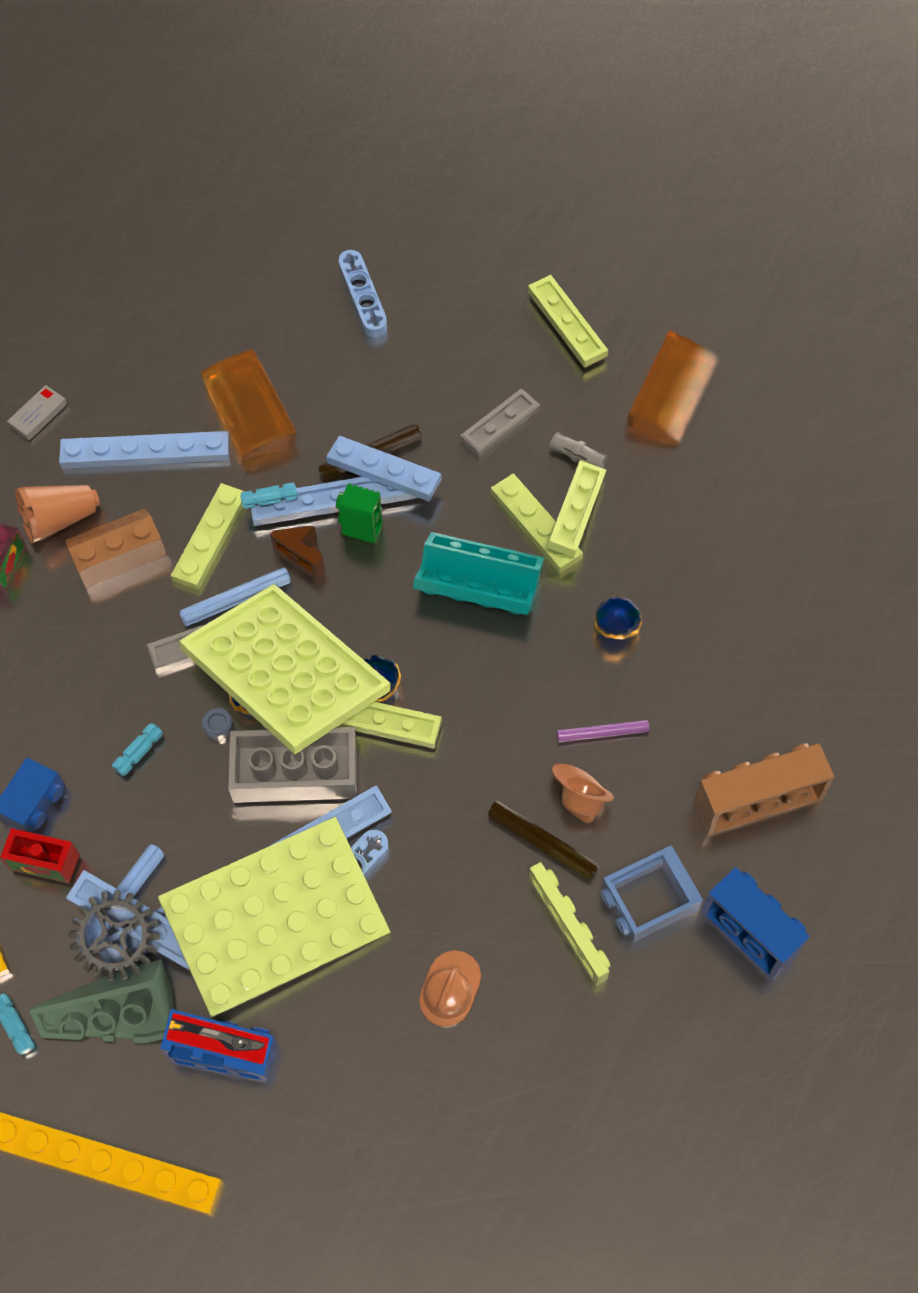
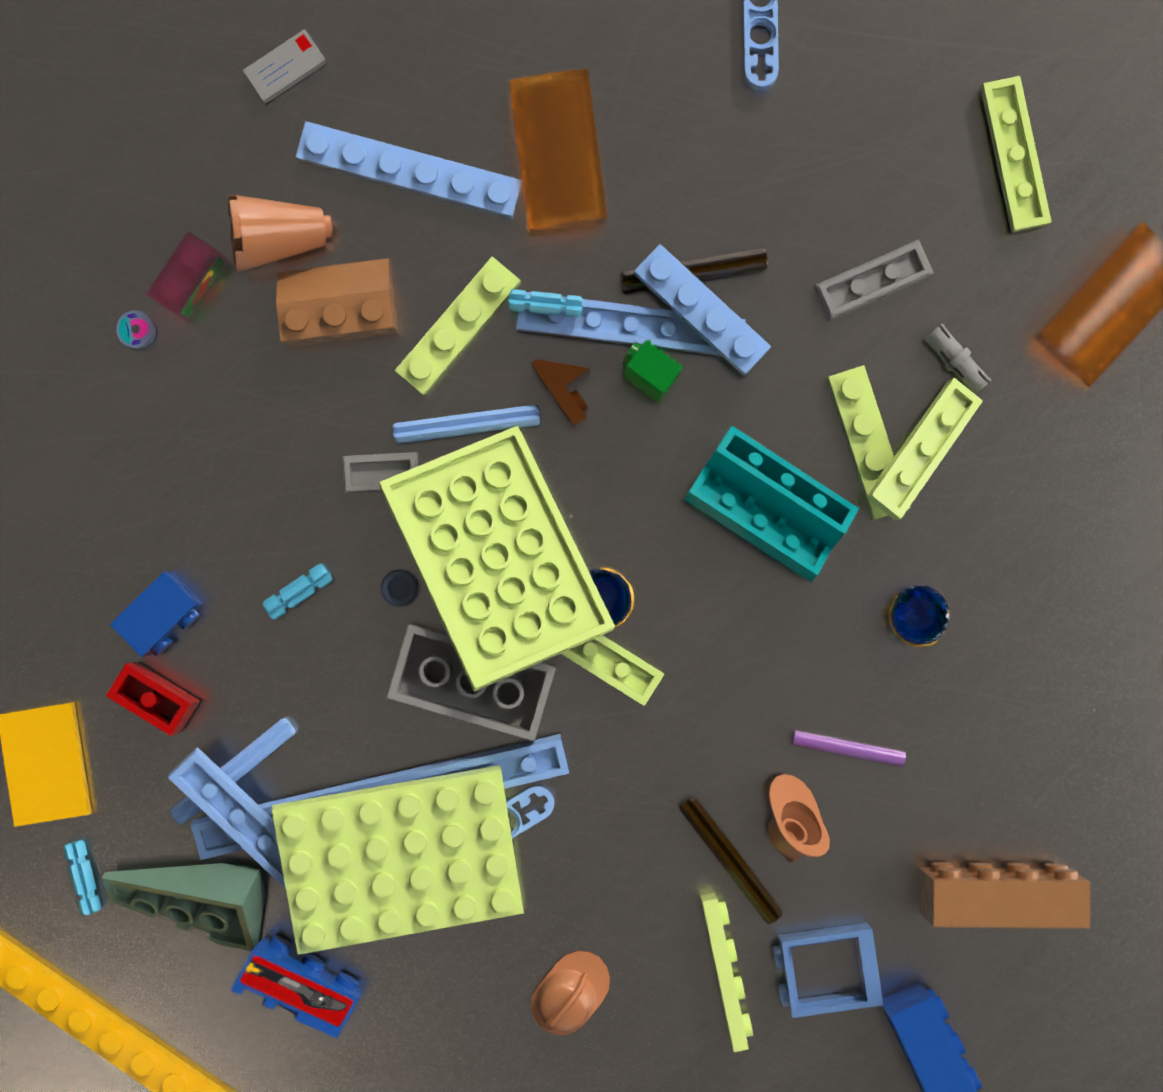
camera: 20 degrees right, 25 degrees up
dark grey gear [68,890,160,982] -> none

